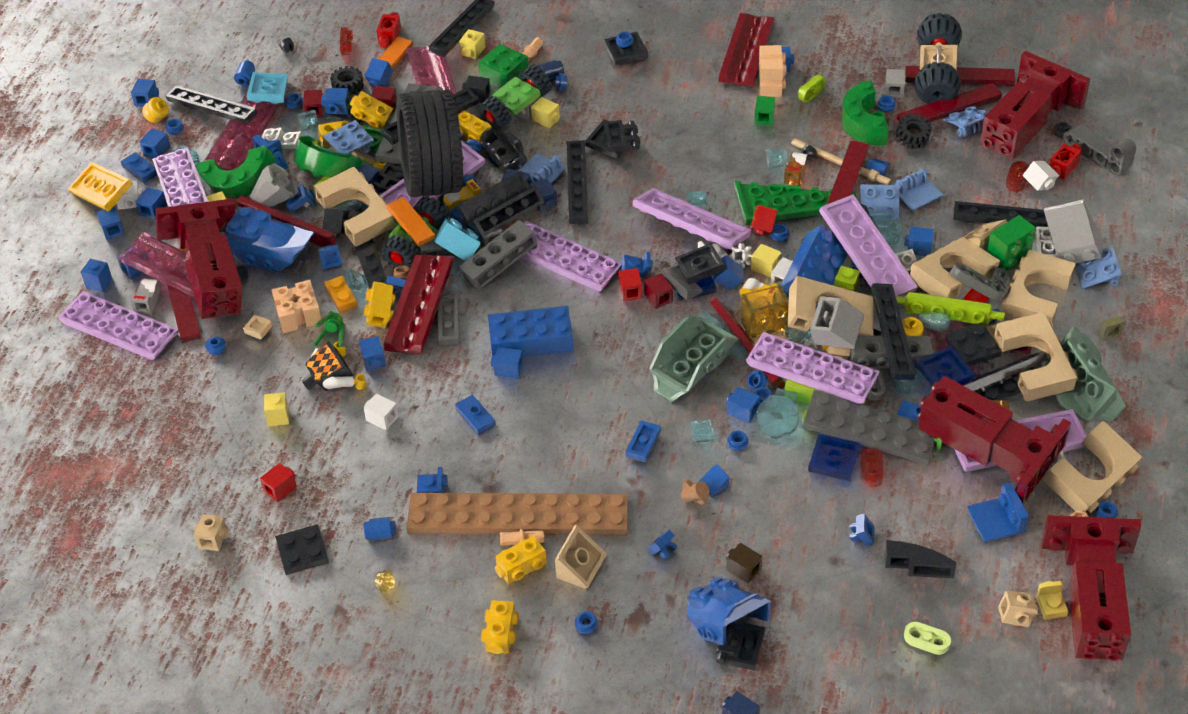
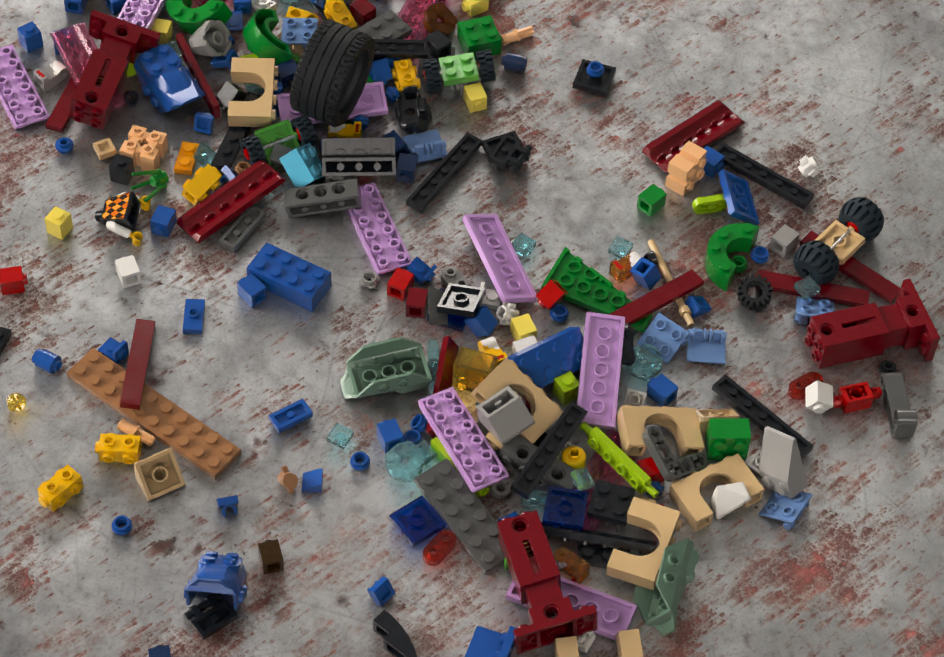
camera: 30 degrees right, 5 degrees up
orange tile [387,197,435,247] -> none
blue plate [554,73,567,91] -> none
clear light blue cone [918,312,950,332] -> none
olive plate [1099,316,1124,341] -> none
none -> black brick [109,154,135,186]
none -> dark red tile [120,319,156,410]
none -> light grey plate [359,270,380,289]
none -> reddish brown plate [423,2,458,37]
none -> light grey plate [441,266,471,287]
none -> clear light blue plate [570,467,595,491]
none -> blue brick [630,257,662,291]
none -> white slope [709,482,751,520]
none -> black plate [716,143,814,209]
none -> blue plate [718,169,760,226]
none -> clear light blue plate [793,276,821,300]
none -> white gear [798,155,821,178]

